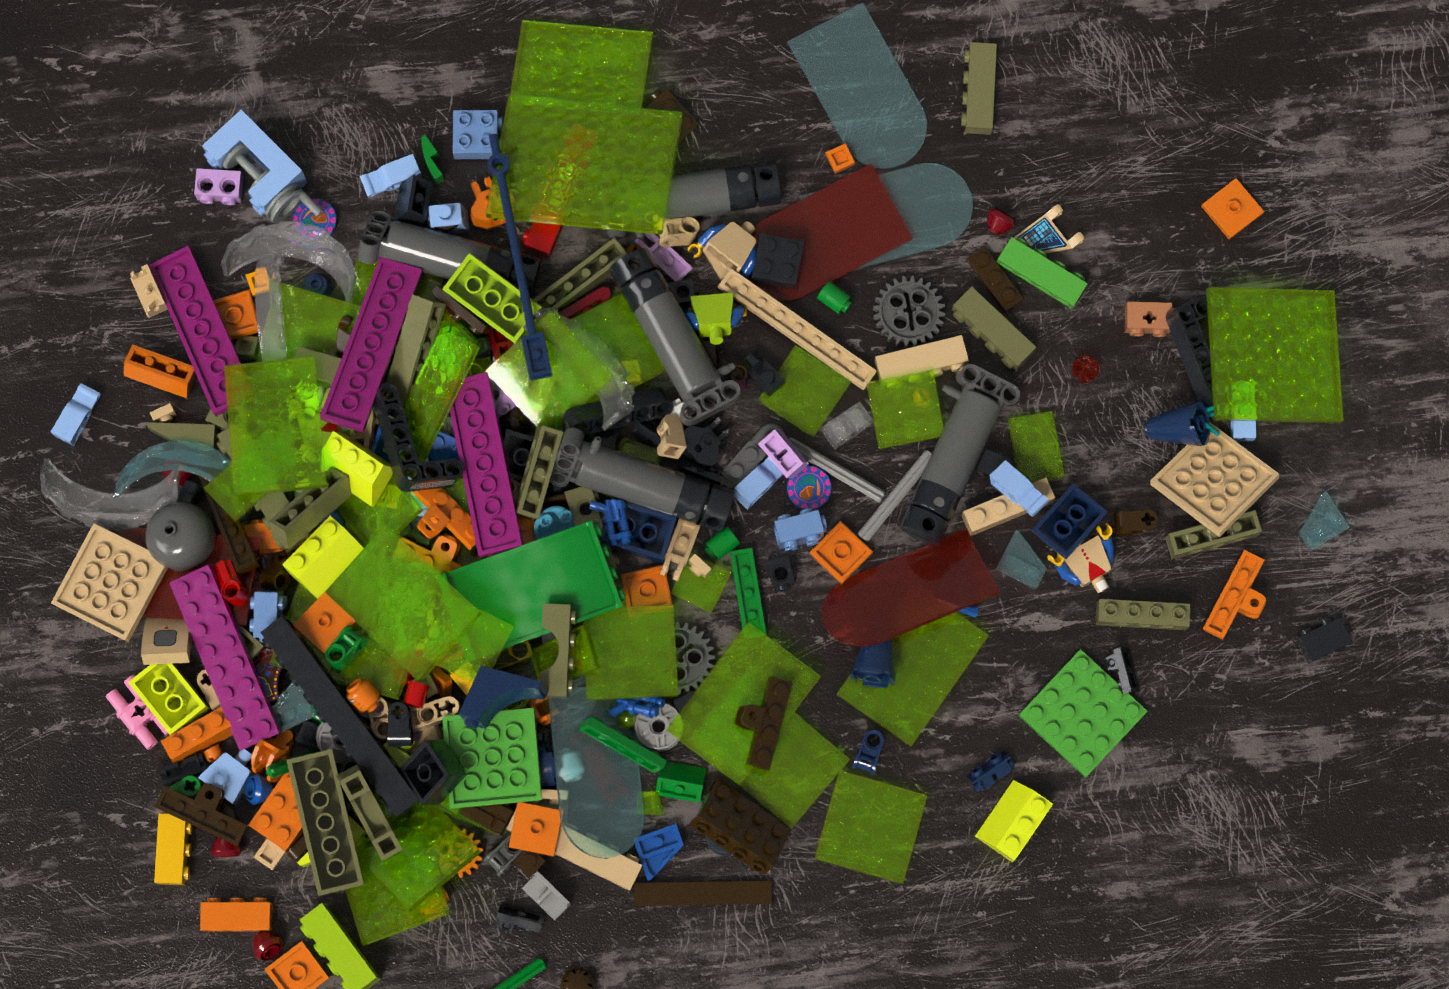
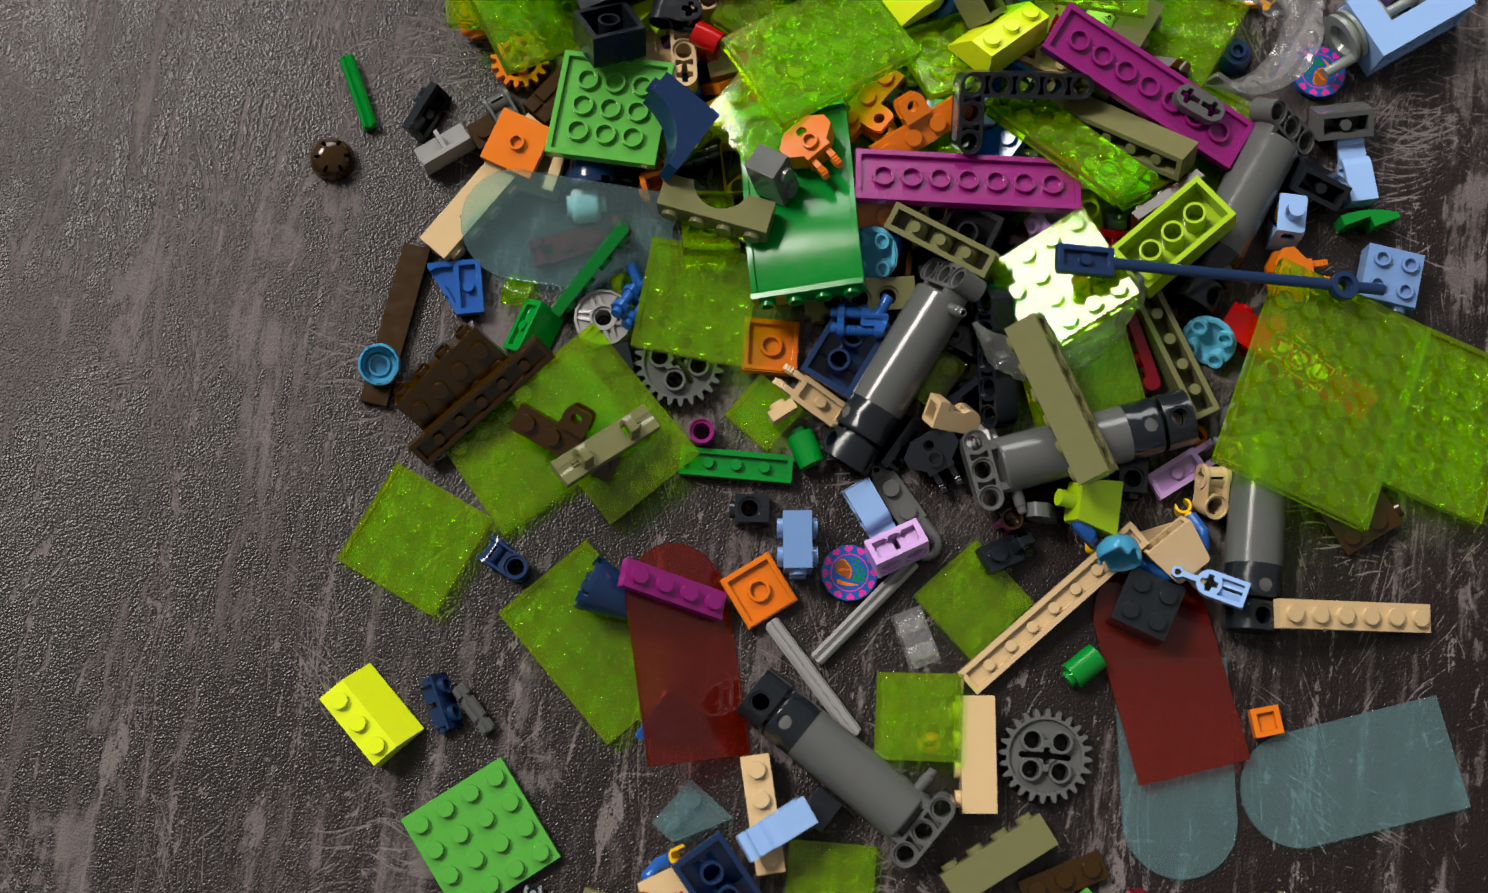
camera: 105 degrees right, 0 degrees up
none -> dark azure hair [358,343,401,386]
none -> dark brown tile [408,334,555,467]
none -> dark grey axle [452,683,495,735]
none -> olive hinge [550,404,660,489]
none -> magenta plate [617,557,727,622]
none -> magenta beam [689,418,715,448]
none -> dark grey brick [745,143,799,207]
none -> orange hinge [779,114,844,181]
none -> olive brick [1004,312,1119,485]
none -> dark grey beam [1025,502,1058,525]
none -> dark azure hair [1096,534,1142,572]
none -> light blue piece [1171,566,1251,611]
none -> dark grey beam [1172,84,1225,126]
none -> medium azure dish [1183,316,1237,369]
none -> tan plate [1273,598,1431,634]
none -> dark grey brick [1309,101,1374,141]

